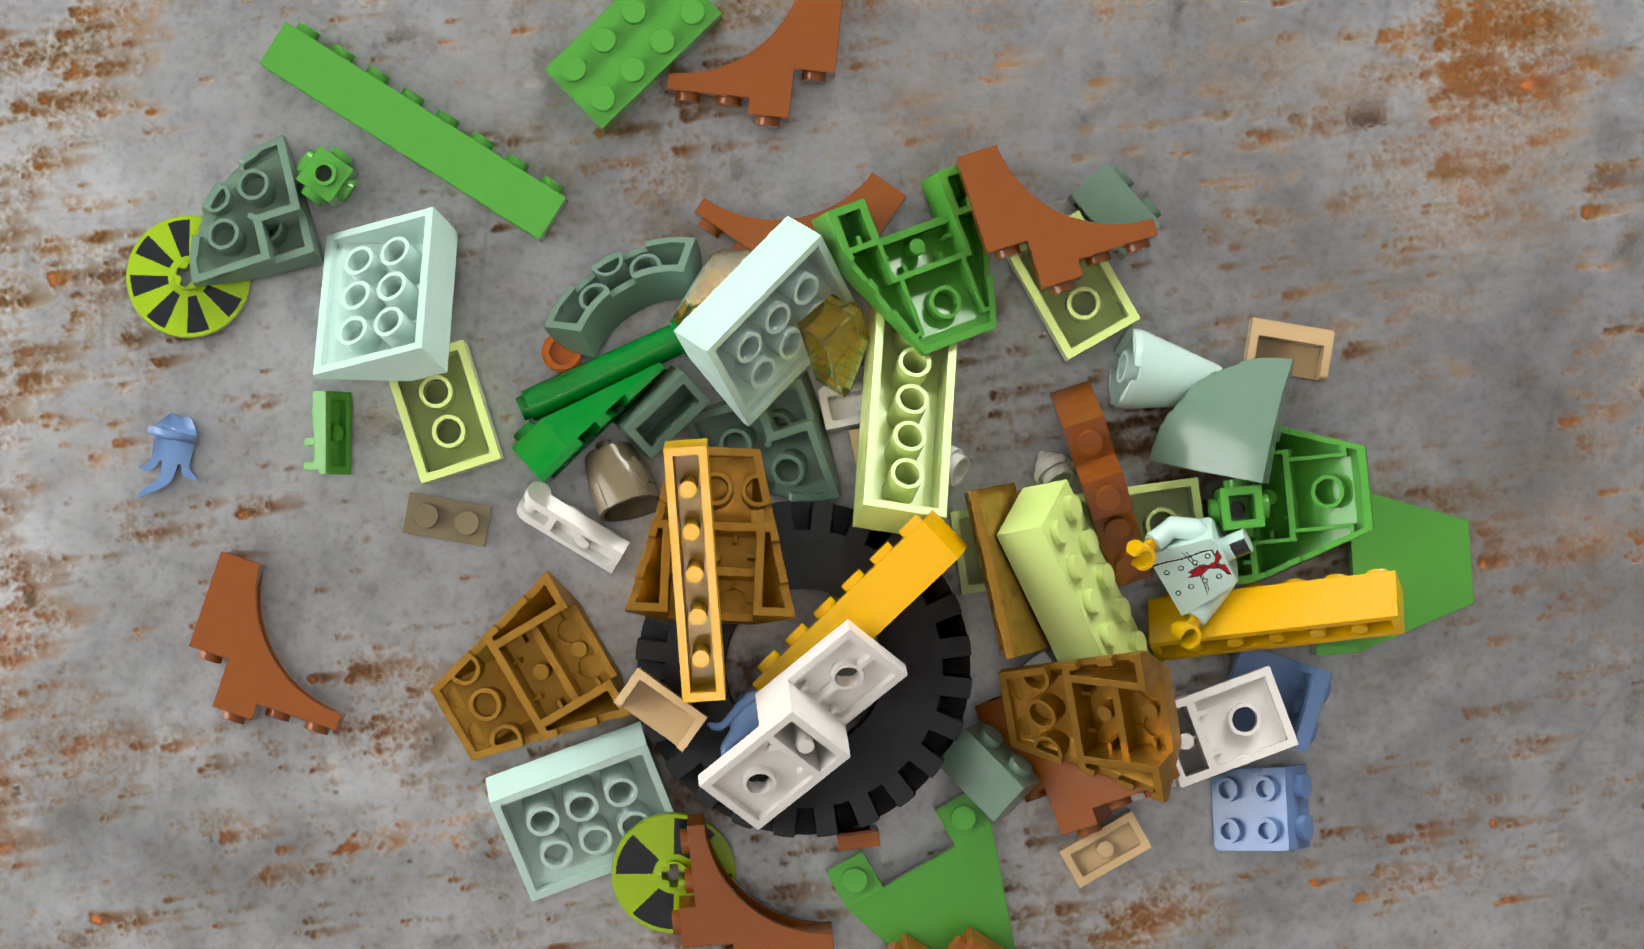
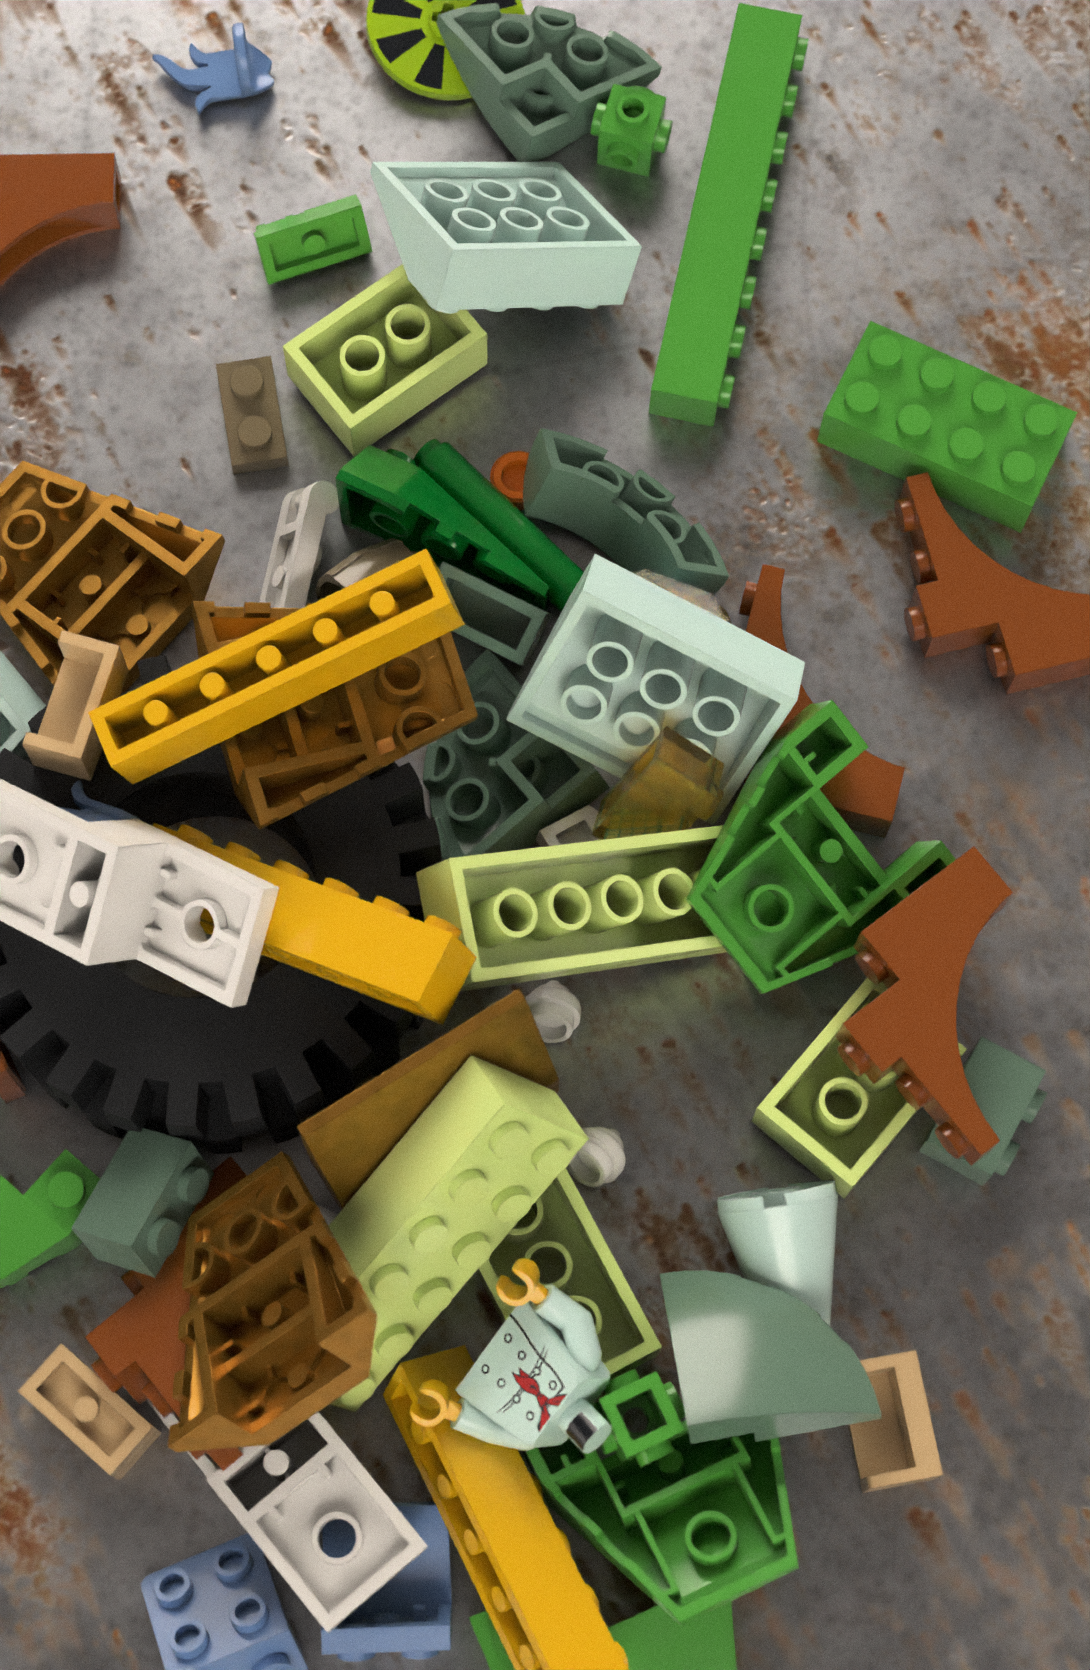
camera: 70 degrees right, 15 degrees down
dark orange arch [1050,381,1153,587] -> none

